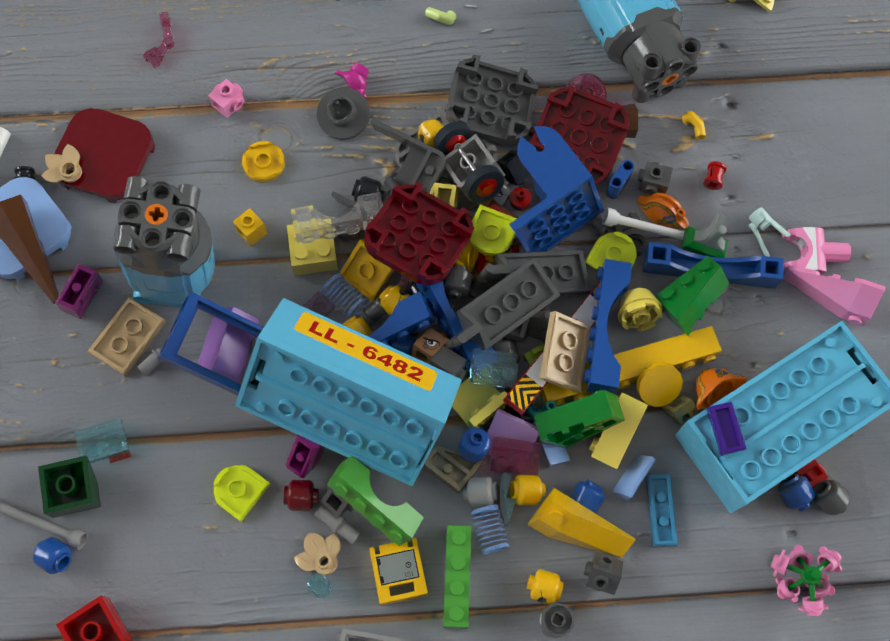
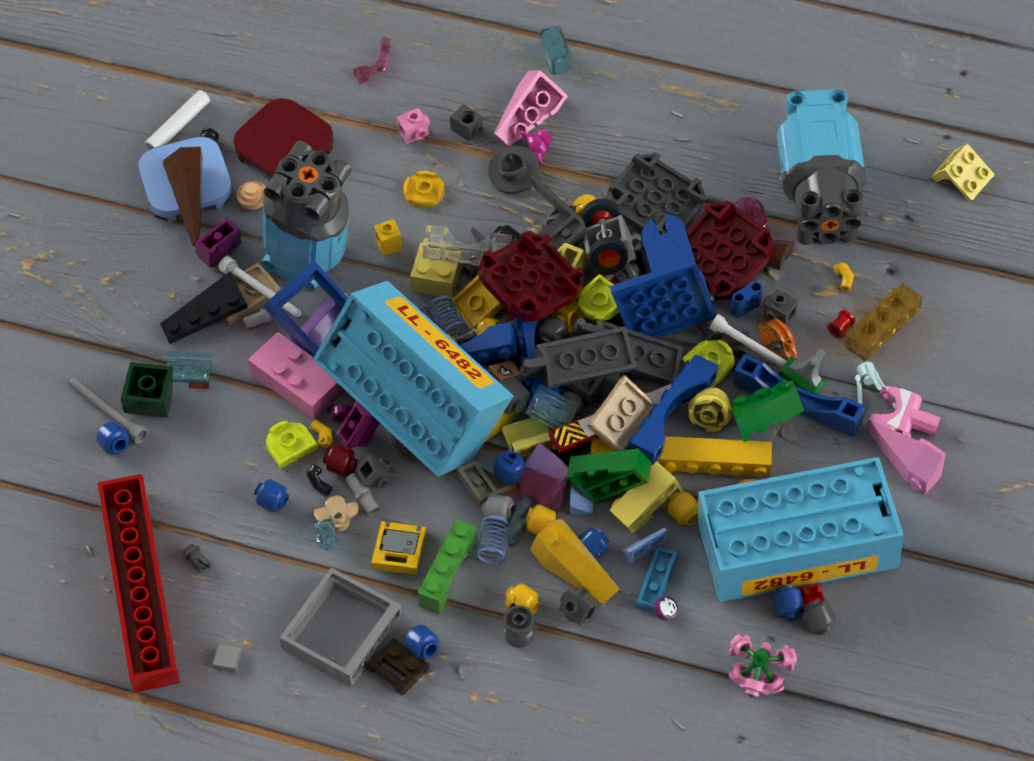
camera: 25 degrees right, 15 degrees down
tan plate [41,144,82,183] -> none
bright green arch [327,455,424,546] -> none
yellowish green arm [425,7,457,25] -> none
yellow tile [636,362,683,407] -> none
dark purple tile [706,402,747,456] -> none
none -> black wing [160,271,248,344]
none -> white piece [219,256,301,317]
none -> light nougat plate [237,181,265,210]
none -> bright pink brick [248,332,344,420]
none -> blue head [254,479,289,512]
none -> black arm [306,464,333,496]
none -> yellow arm [310,419,333,448]
none -> magenta tile [331,405,352,422]
none -> dark grey brick [450,104,483,141]
none -> bright pink wedge [494,70,568,147]
none -> tile [654,596,678,620]
none -> yellow head [667,492,698,526]
none -> clear yellow brick [845,283,923,362]

